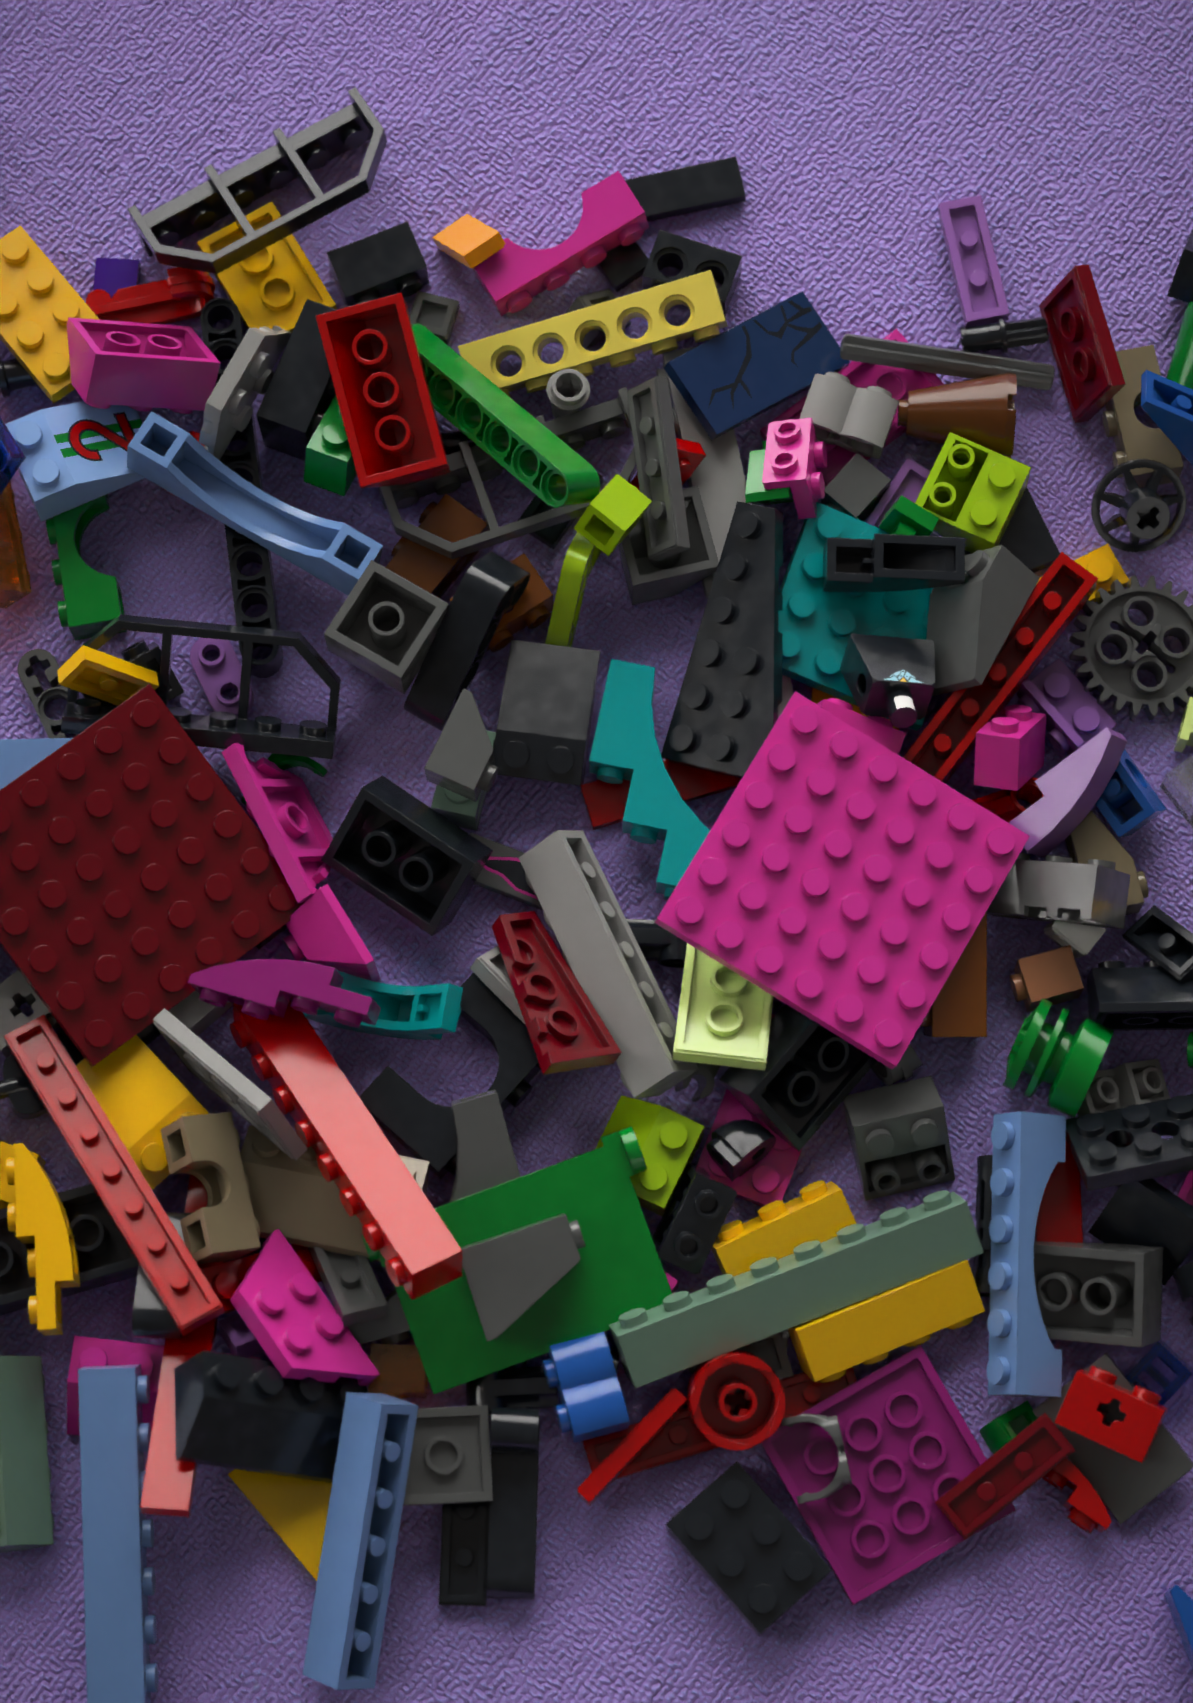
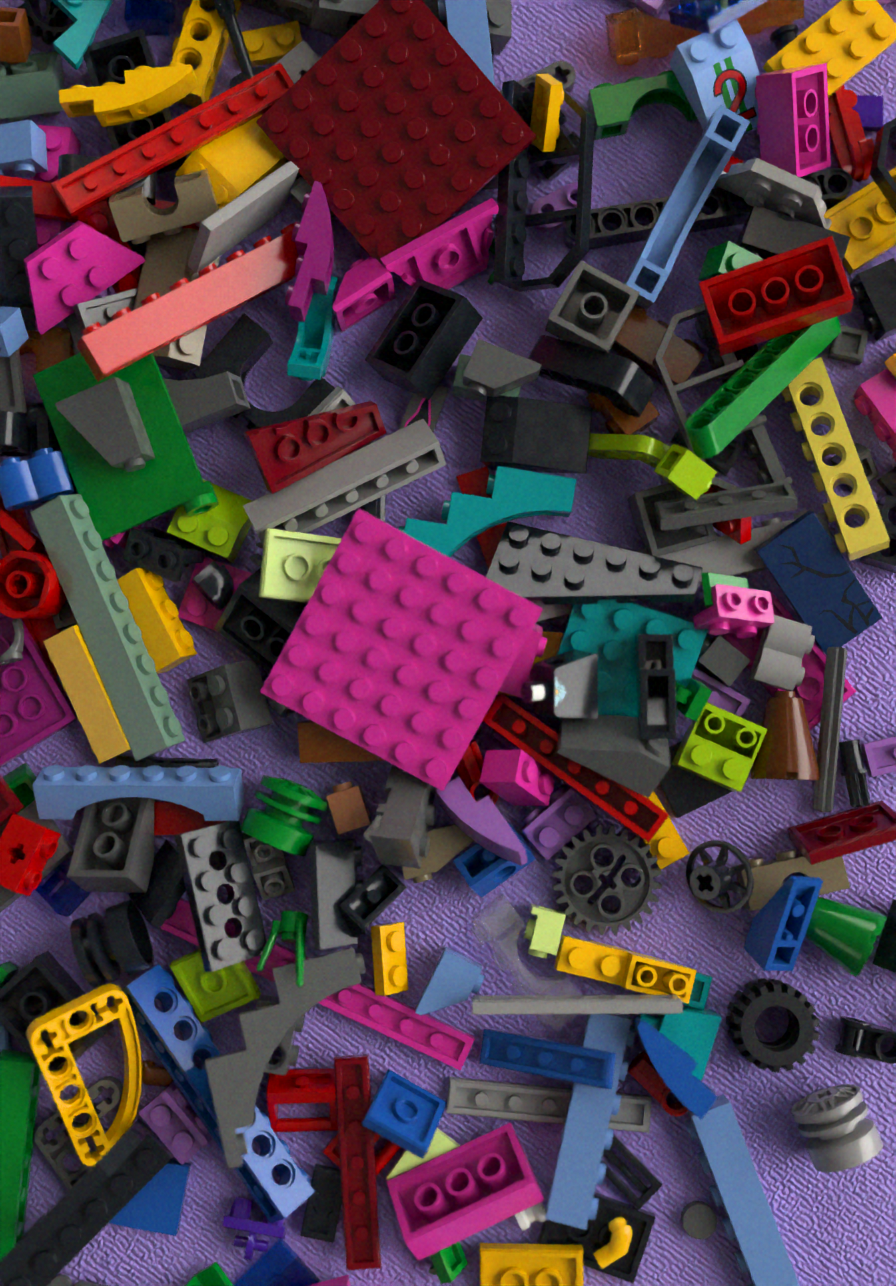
camera: 90 degrees right, 10 degrees up
light grey cone [546,369,590,418] -> none

